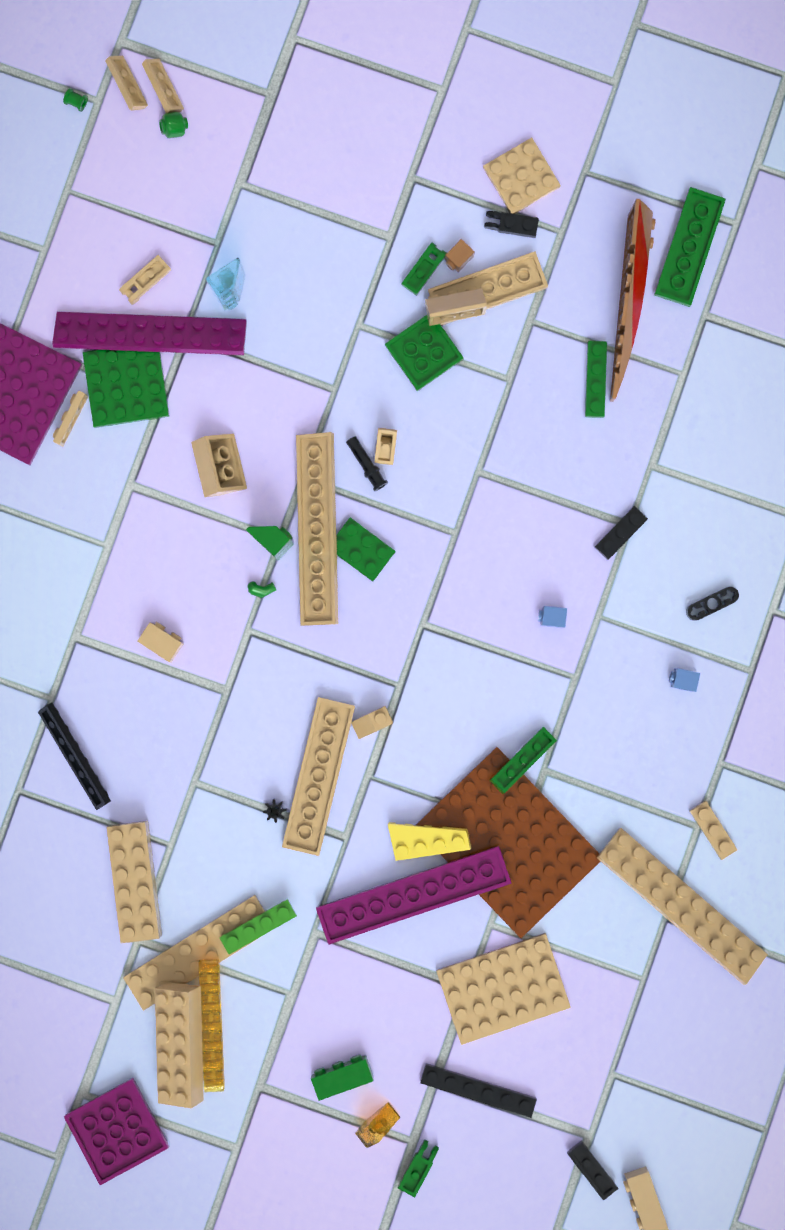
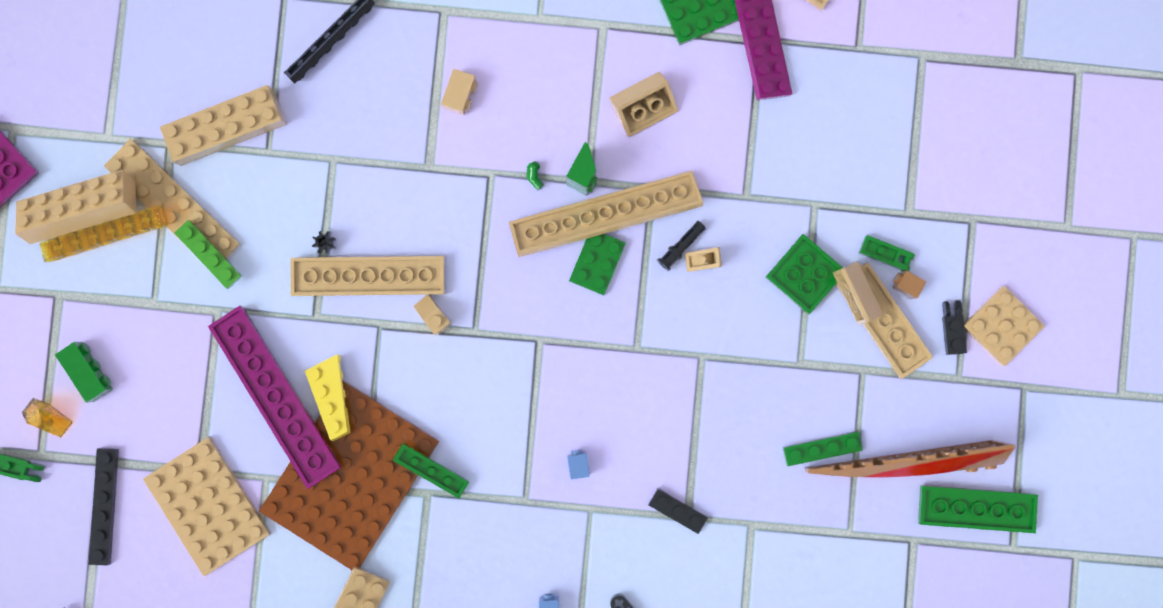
camera: 75 degrees right, 0 degrees up
clear light blue slope [206,257,245,311] -> none

